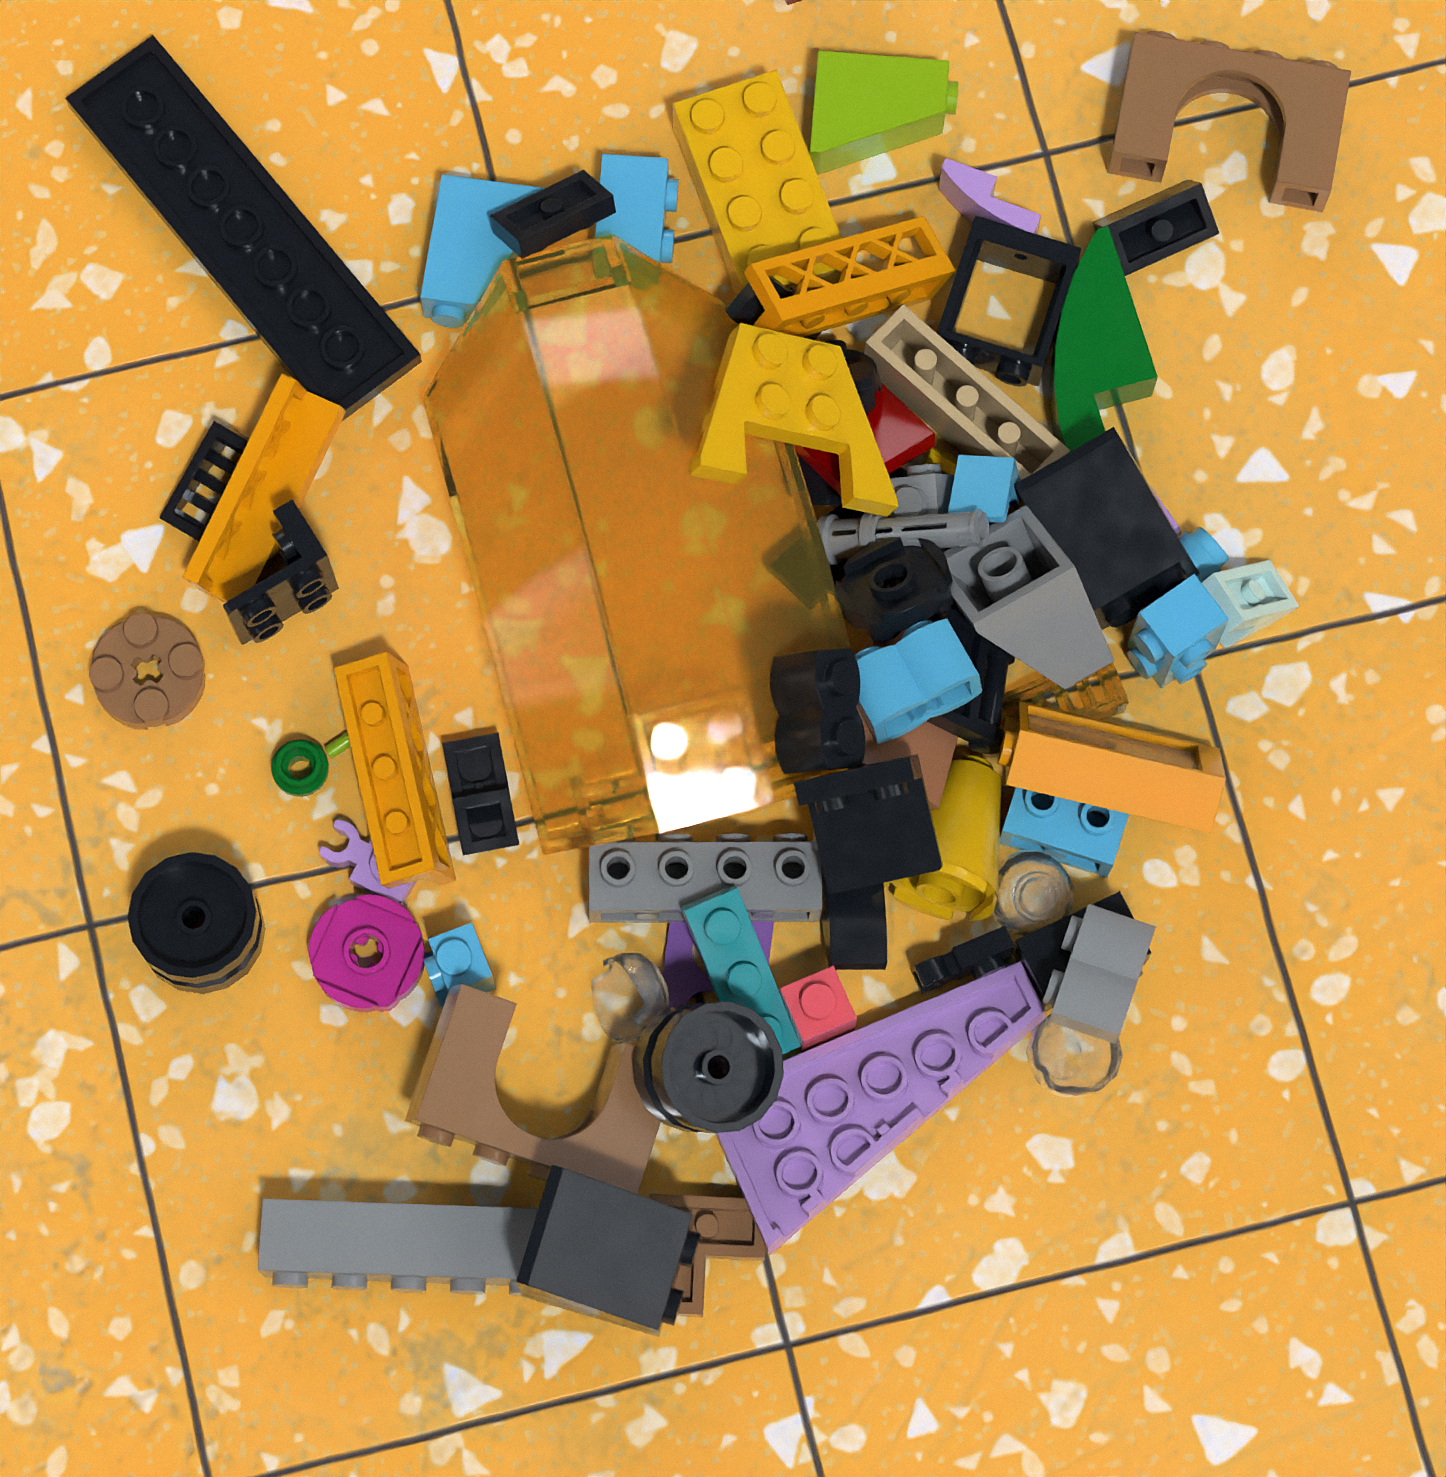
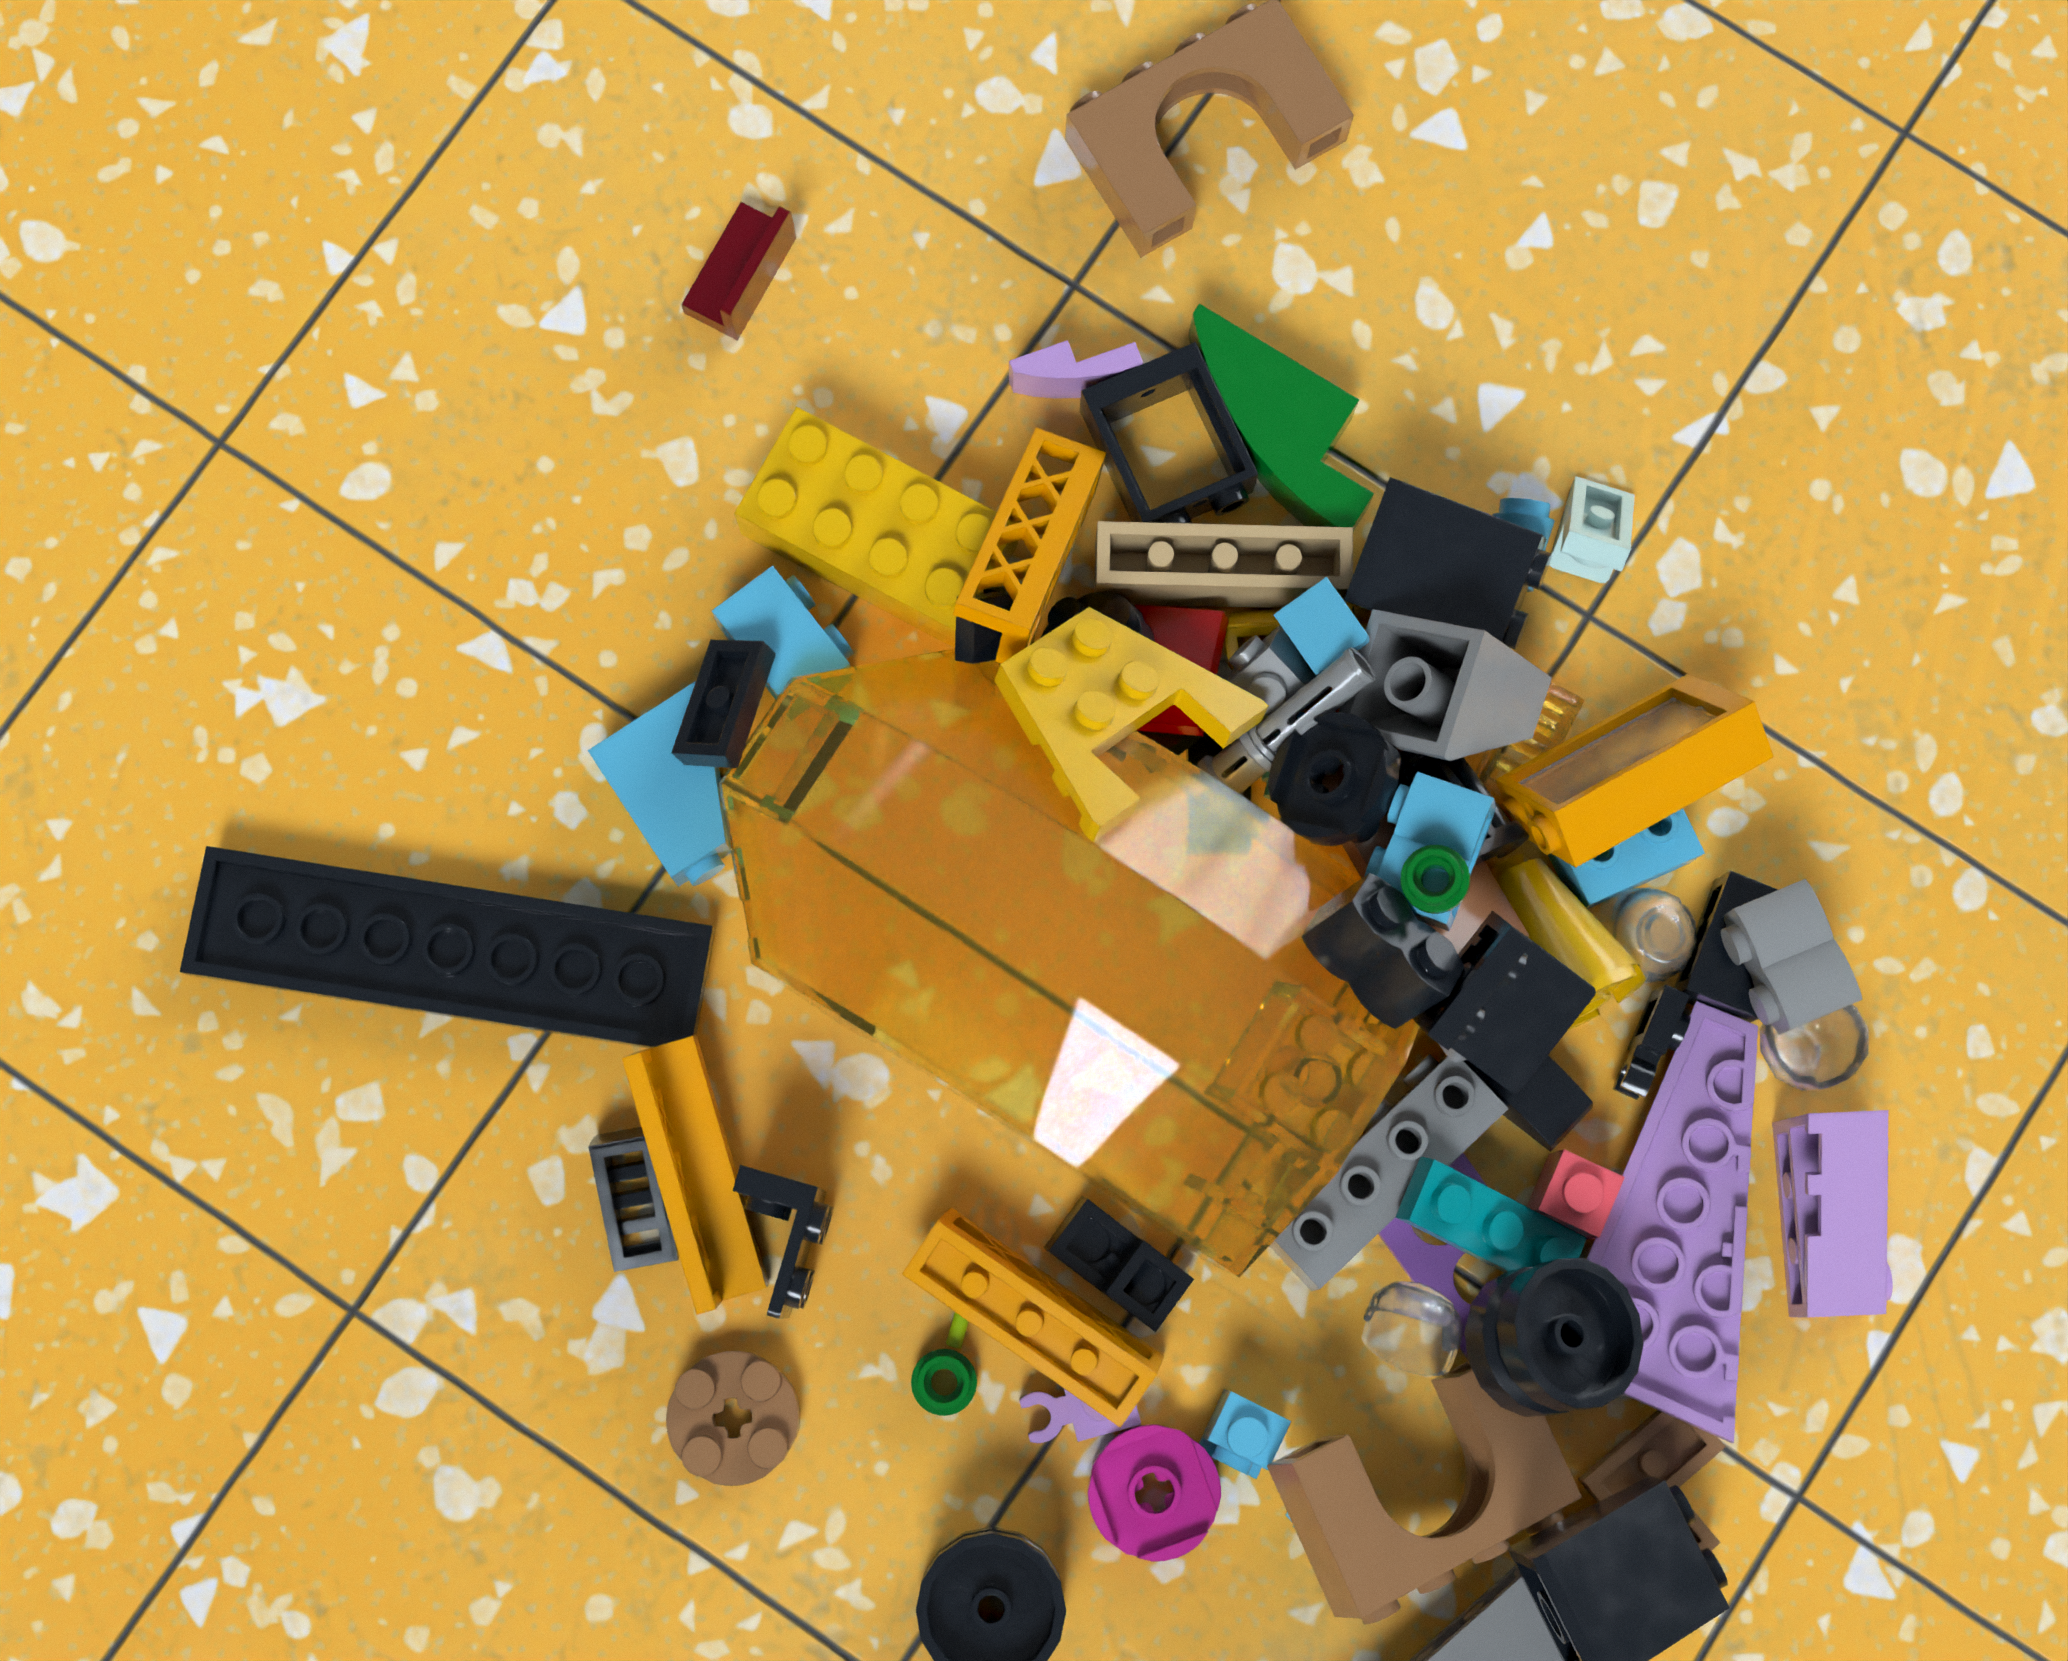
camera: 45 degrees left, 5 degrees up
lime slope [810,50,958,174] -> none
black slope [1093,180,1220,276] -> none
medium azure brick [1127,574,1229,688] -> none
none -> green plate [1400,845,1470,914]
none -> lavender wedge [1772,1110,1893,1317]

